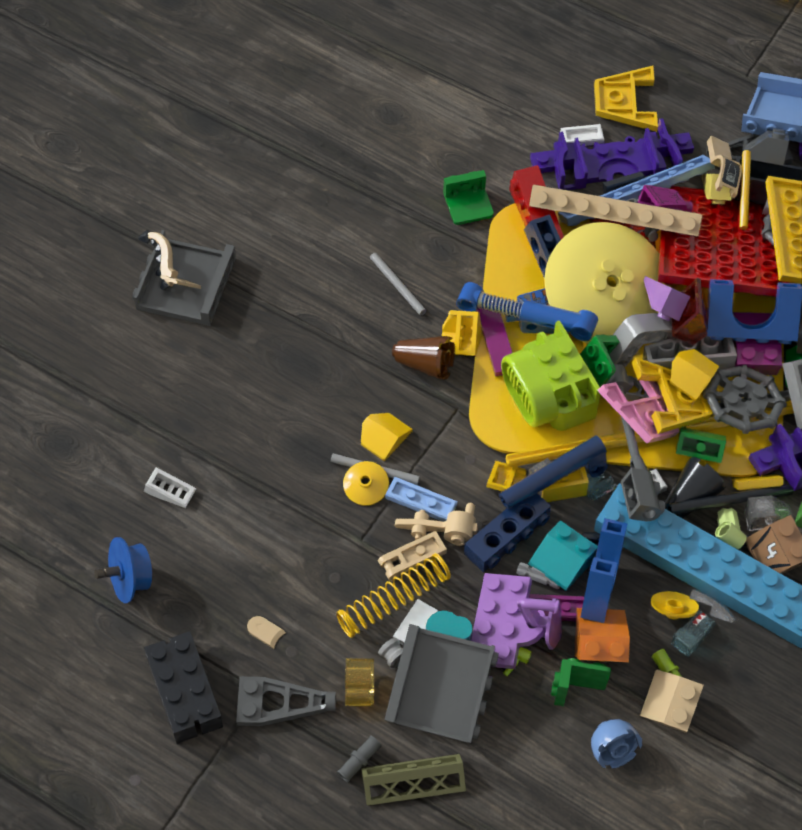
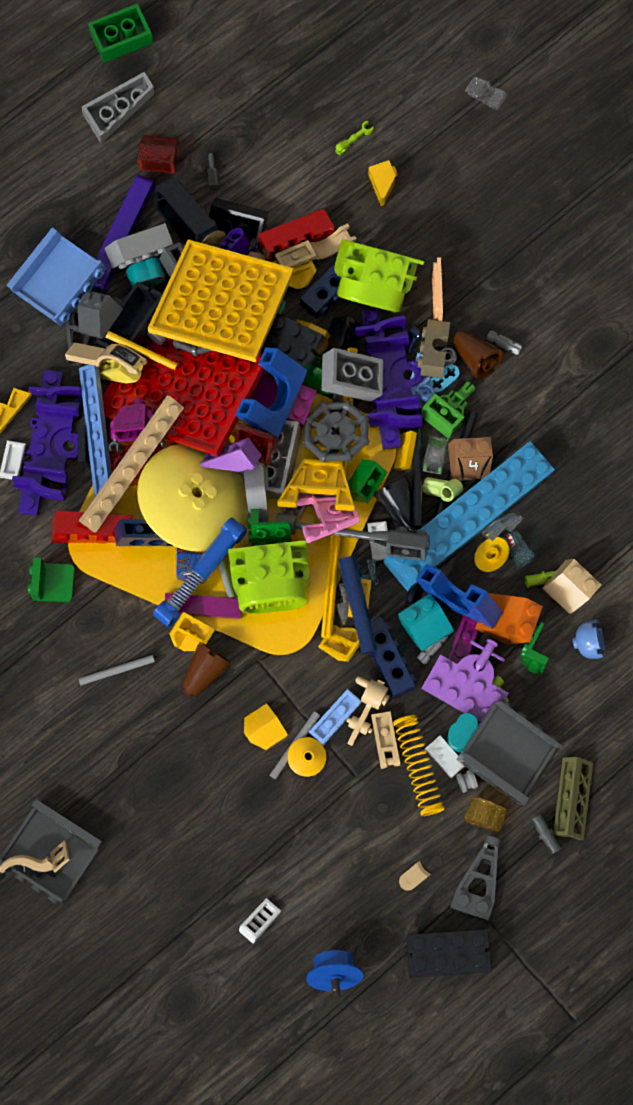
camera: 70 degrees left, 15 degrees up
yellow slope [670,349,719,401] -> none

